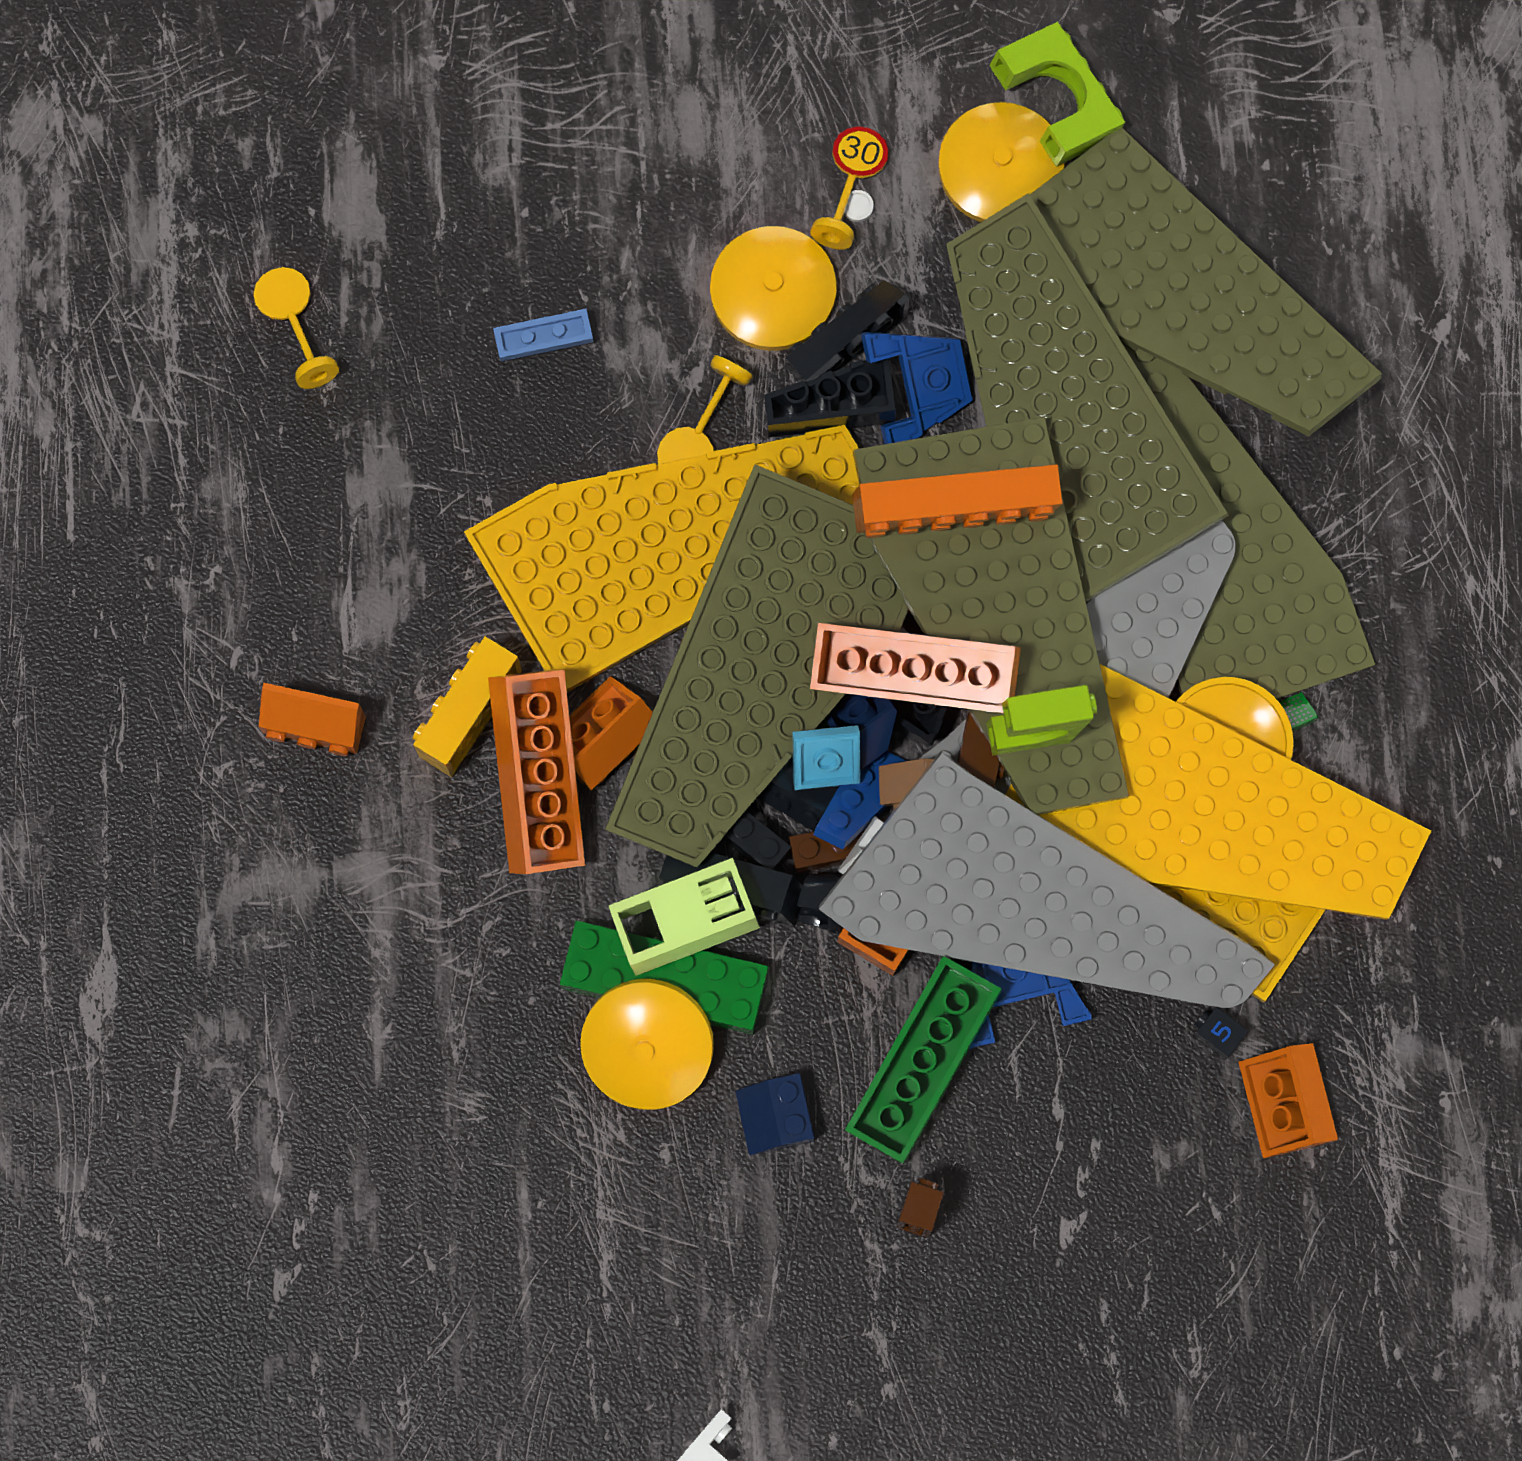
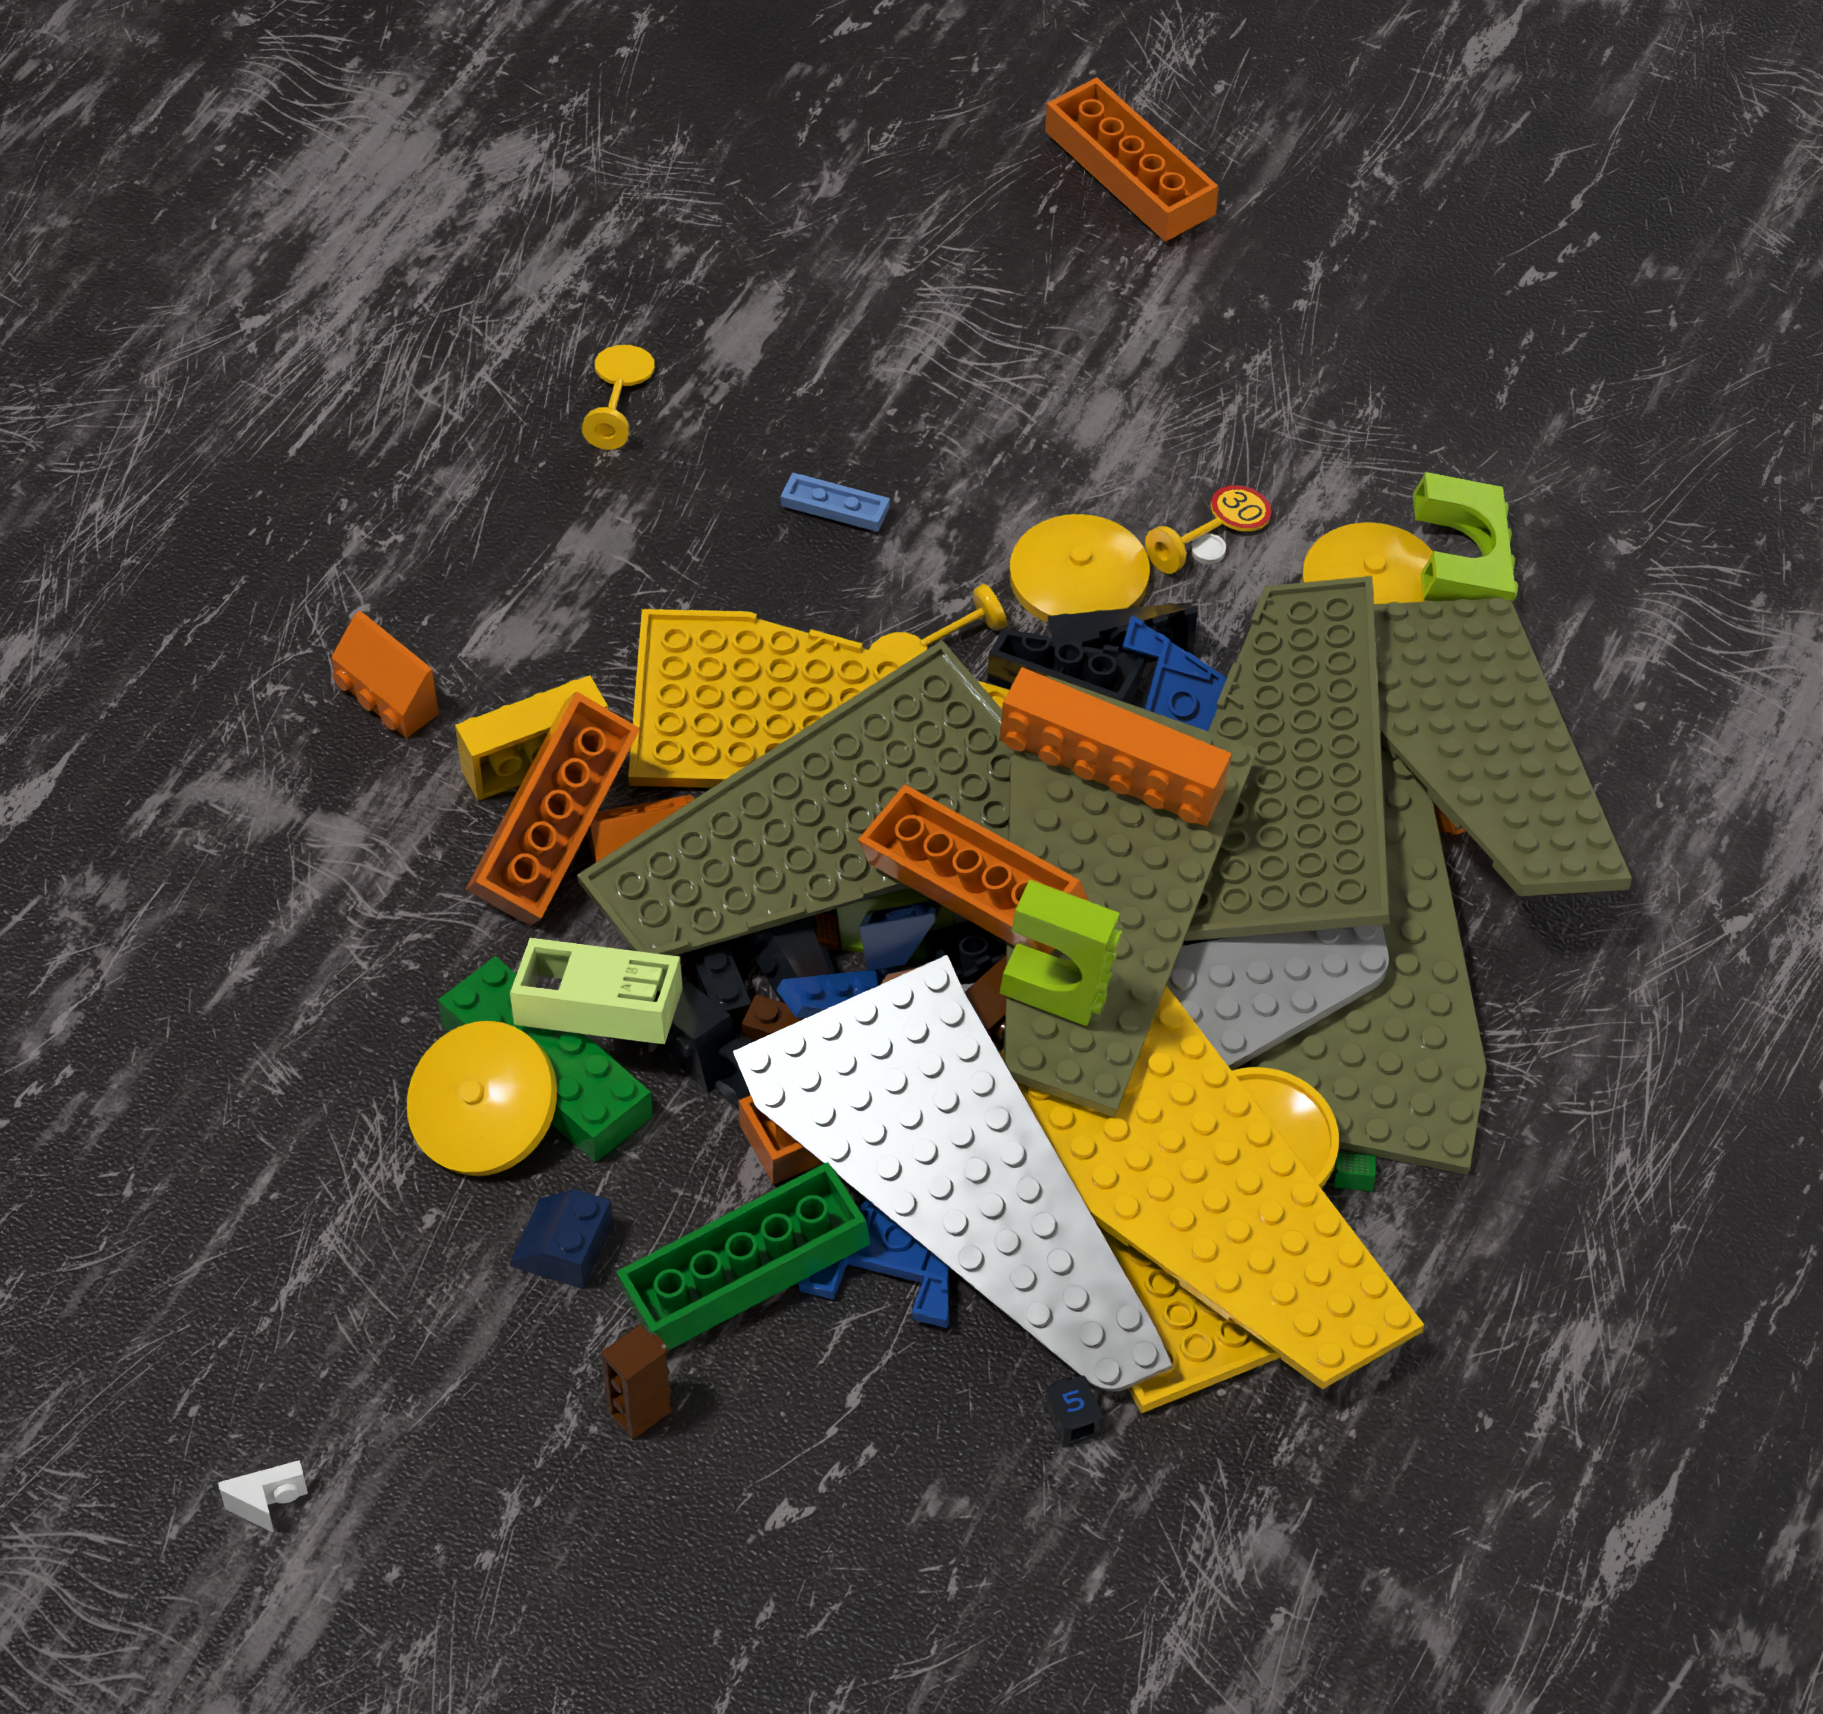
camera: 30 degrees right, 25 degrees down
medium azure plate [792,725,860,790] -> none
orange slope [1238,1043,1338,1158] -> none

